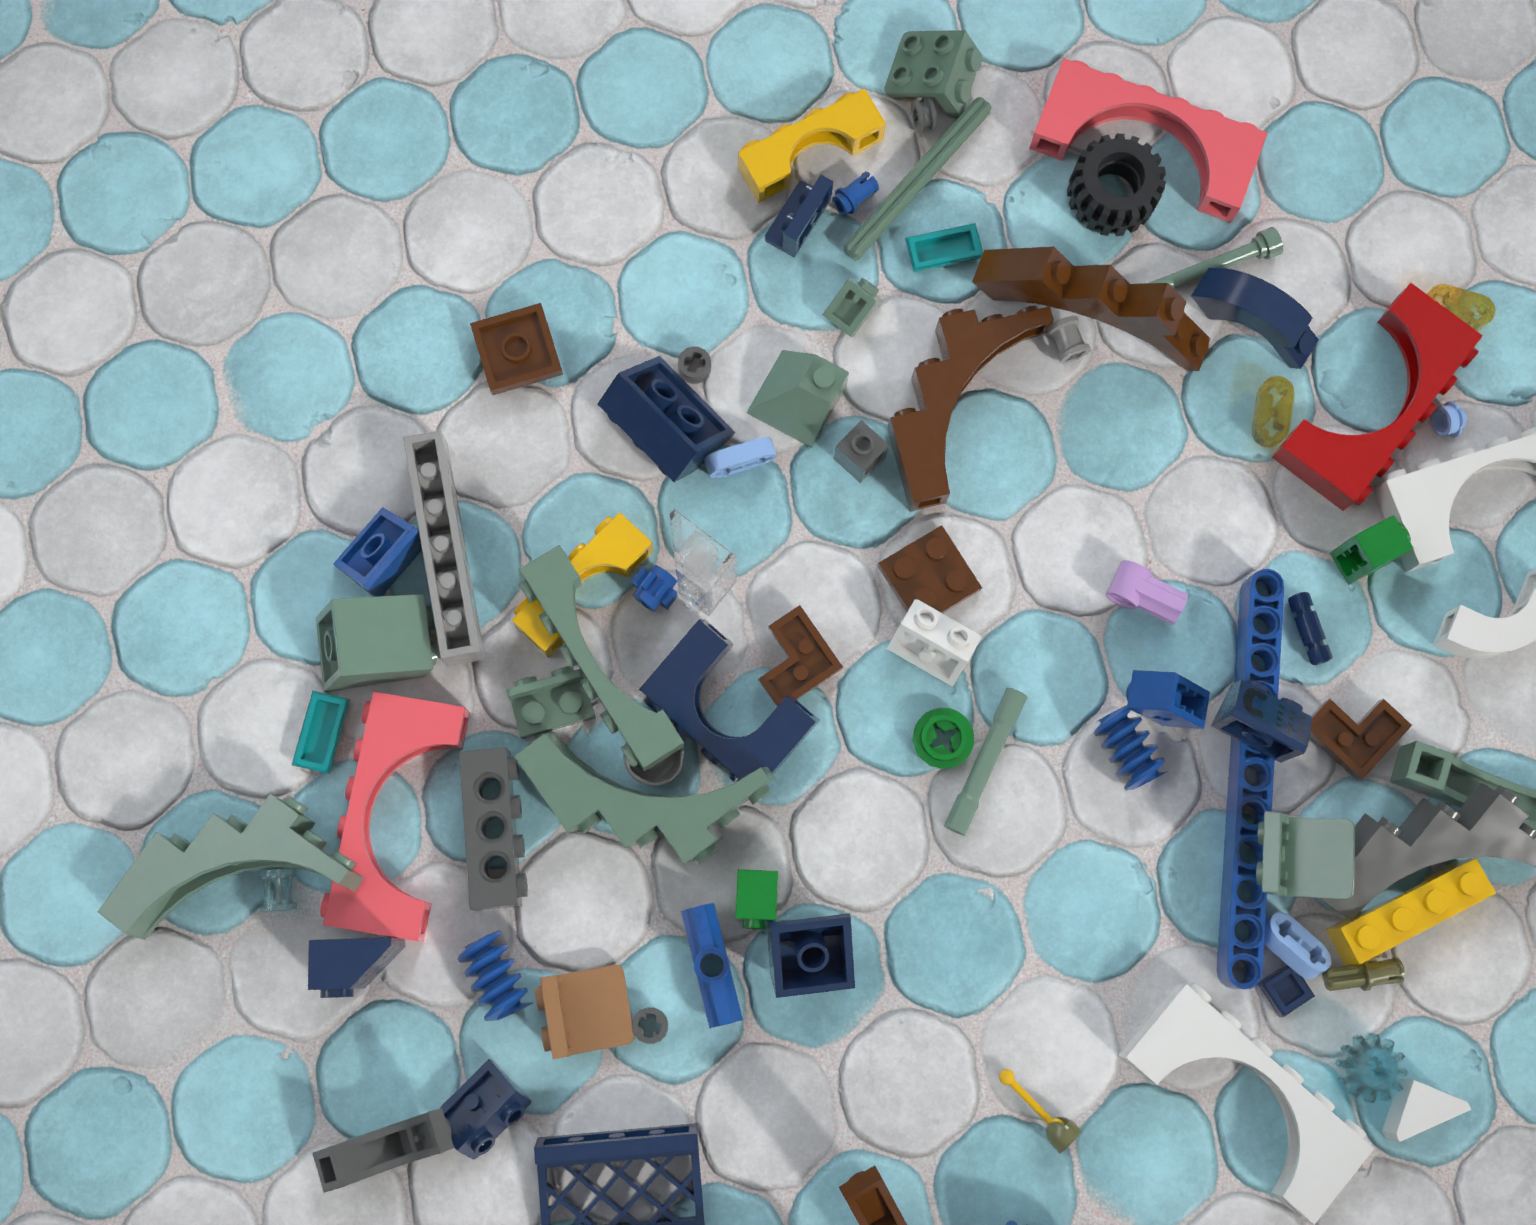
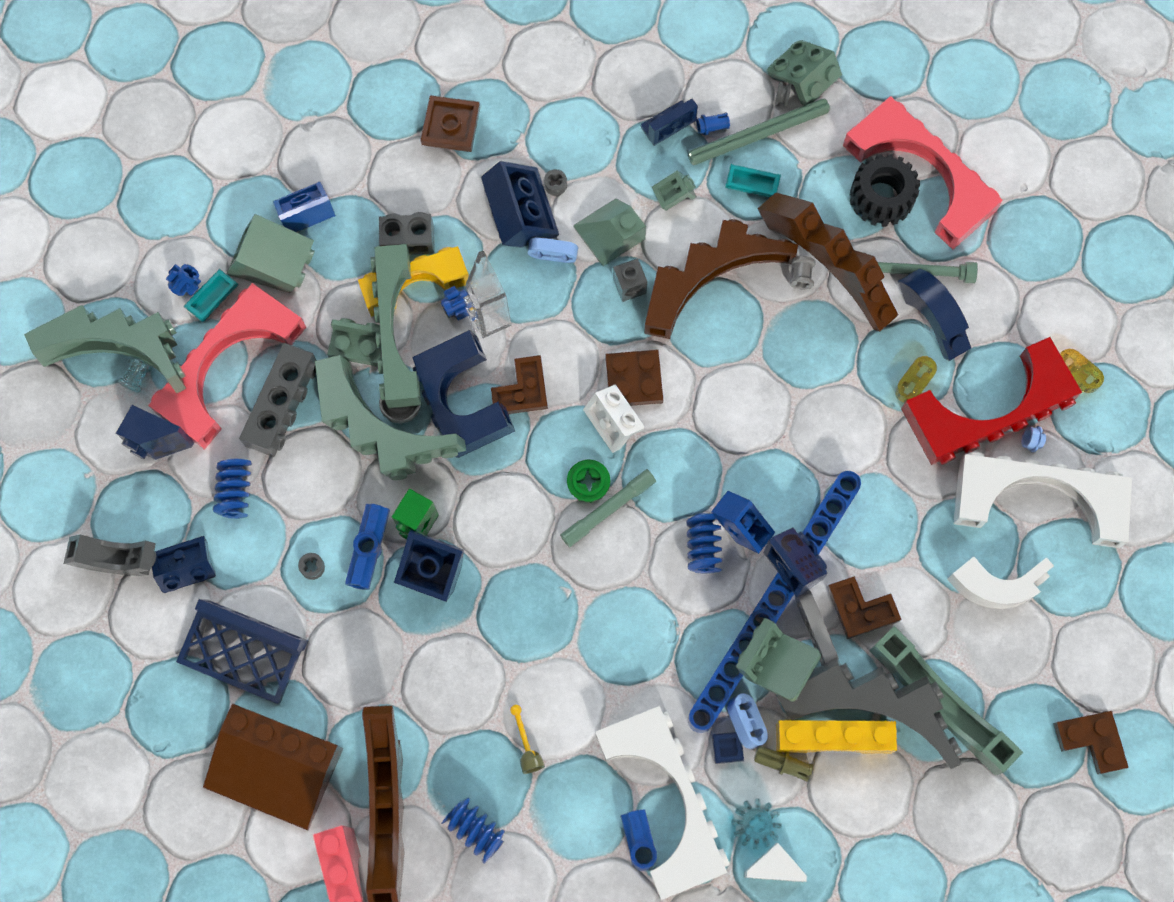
camera: 35 degrees right, 5 degrees down
light grey brick [403,430,485,667] -> none
medium nougat bracket [535,965,634,1059] -> none
yellow arch [738,88,886,203] -> none
lavender piece [1106,560,1188,625] -> none
dark blue axle [1288,592,1332,665] -> none
green brick [1330,515,1414,585] -> none
none -> blue gear [166,264,201,296]
none -> dark grey brick [379,212,435,255]
none -> blue piece [620,809,657,871]
none -> light grey beam [795,590,839,665]

